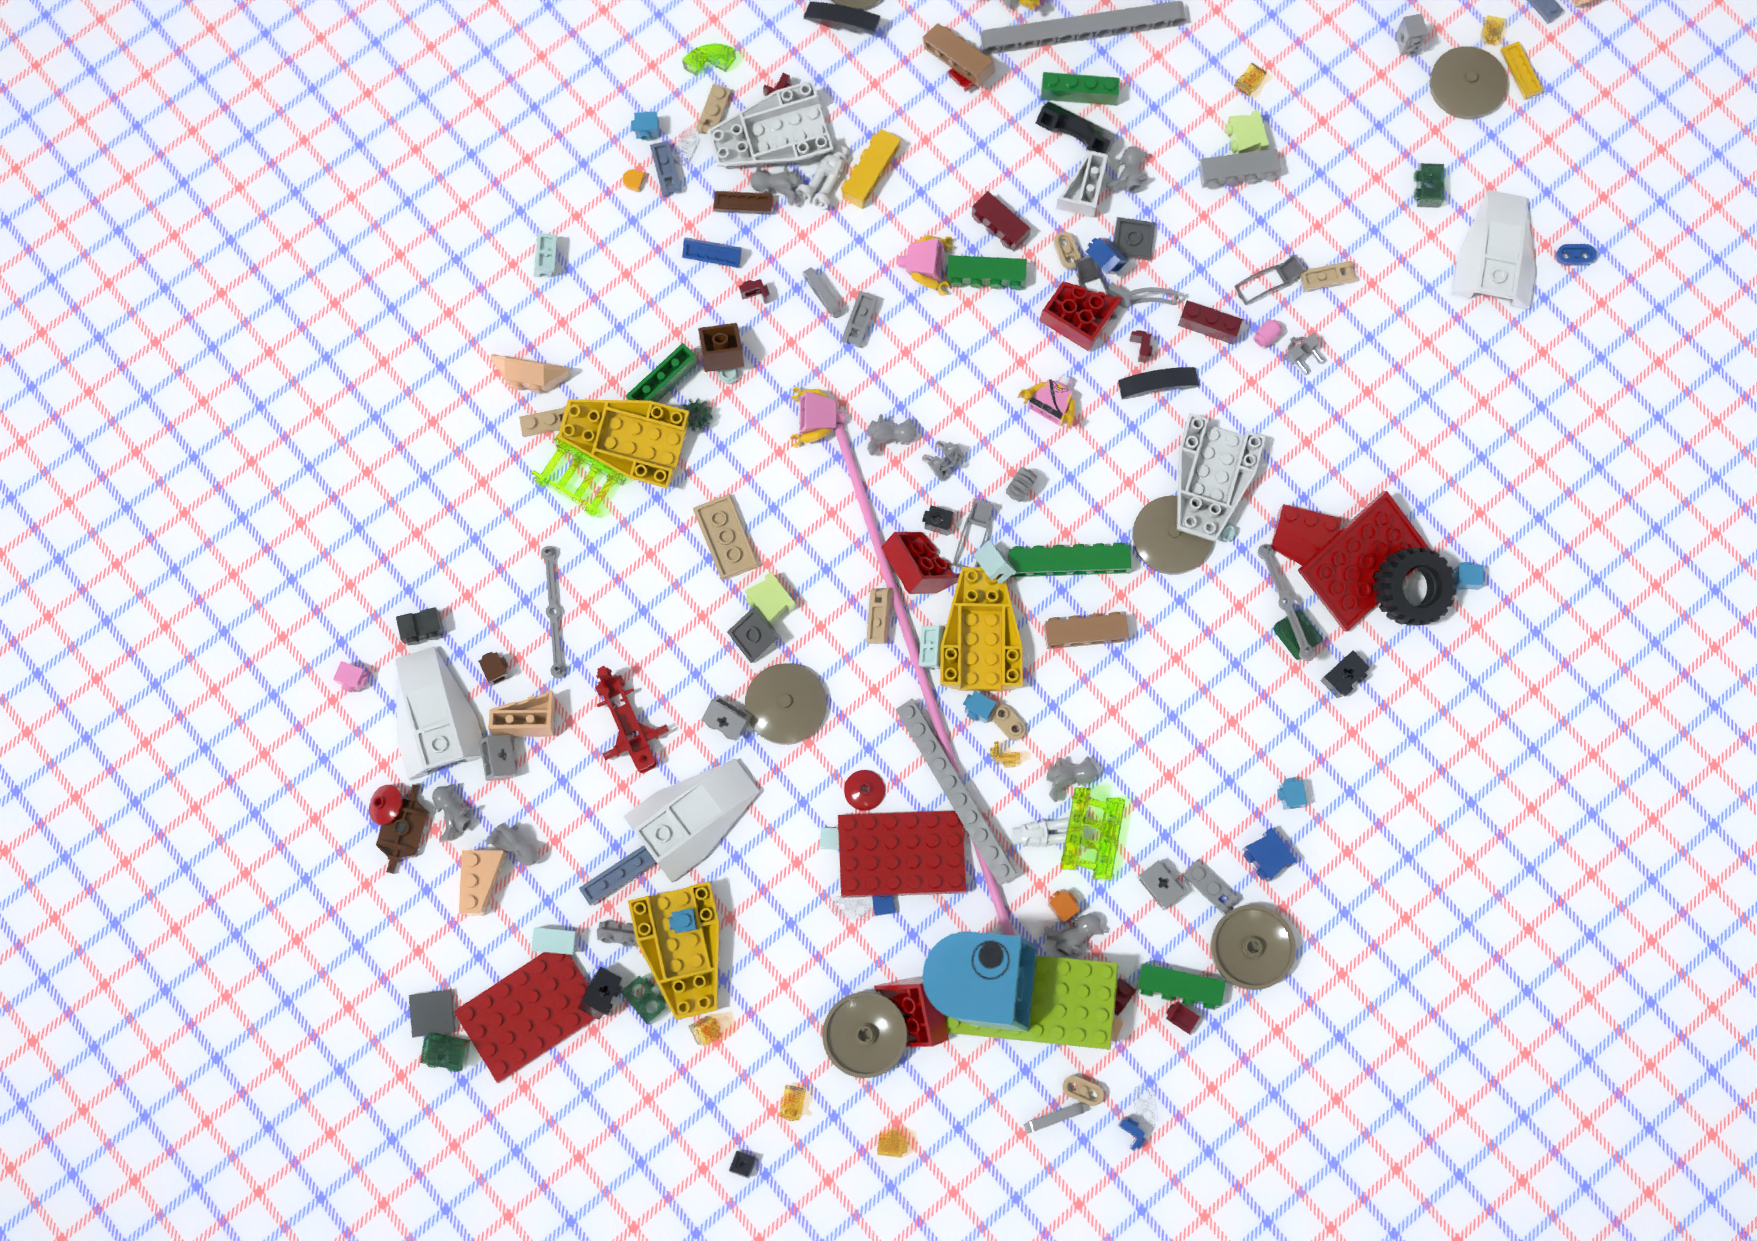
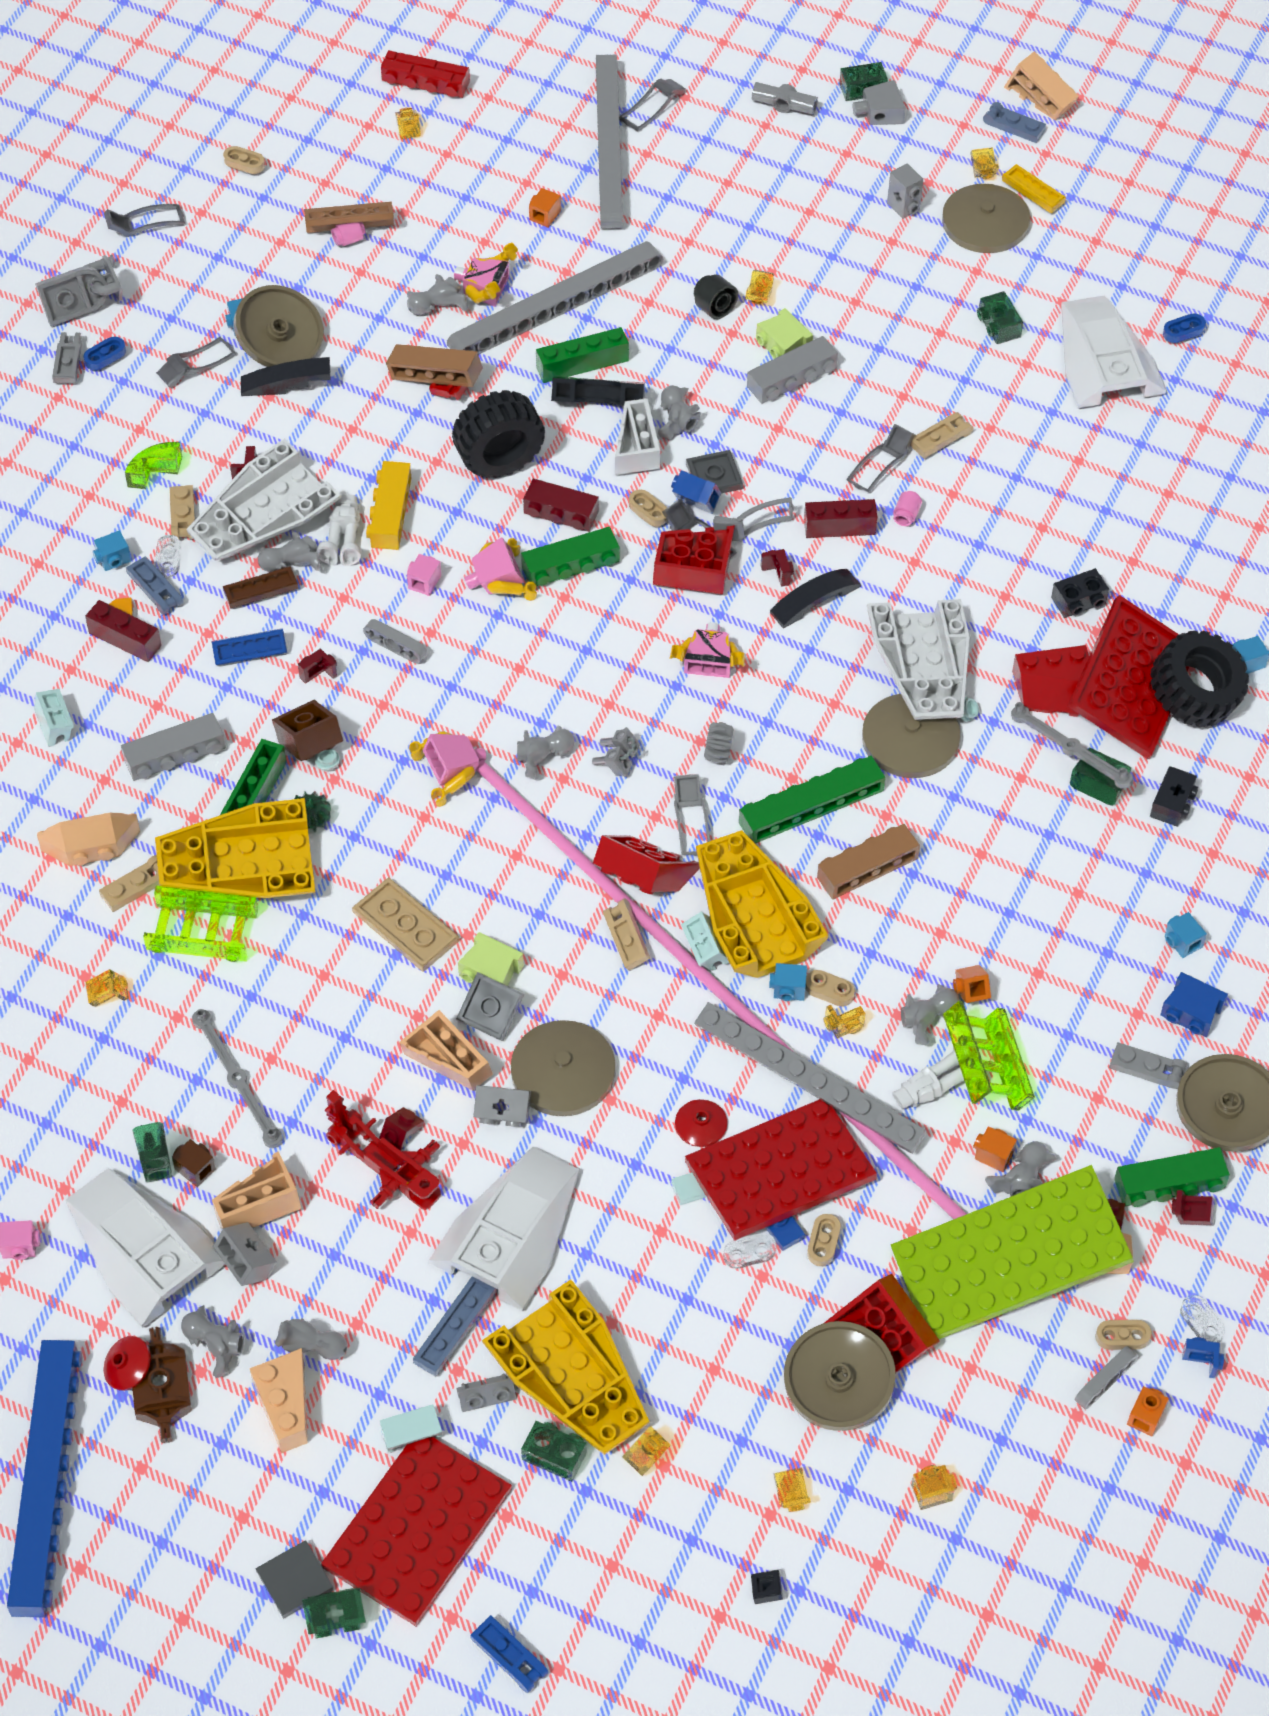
camera: 25 degrees left, 20 degrees down
pearl dark grey brick [396,607,444,645] -> none
black brick [578,966,623,1020] -> none
dark azure brick [669,908,697,934] -> none
light grey plate [841,291,878,348] -> none
black brick [922,505,954,536] -> none
dark azure brick [923,931,1037,1032] -> none
light aqua hinge [973,540,1016,584] -> none
light grey brick [1137,860,1185,910] -> none
piece [1284,333,1325,375] -> none
none -> blue brick [7,1340,82,1618]
none -> dark red brick [85,600,162,662]
none -> clear yellow bracket [85,969,129,1007]
none -> light grey brick [120,713,226,781]
none -> clear green piece [132,1122,173,1183]
none -> dark red bracket [379,1107,424,1151]
none -> light nougat wedge [399,1010,493,1091]
none -> bright pink brick [407,554,442,596]
none -> black tyre [452,390,545,478]
none -> blue plate [470,1615,549,1693]
none -> pearl dark grey piece [693,274,738,319]
none -> tan plate [807,1214,841,1266]
none -> orange brick [953,965,991,1003]
none -> black brick [1051,568,1109,618]
none -> orange brick [1126,1386,1169,1437]

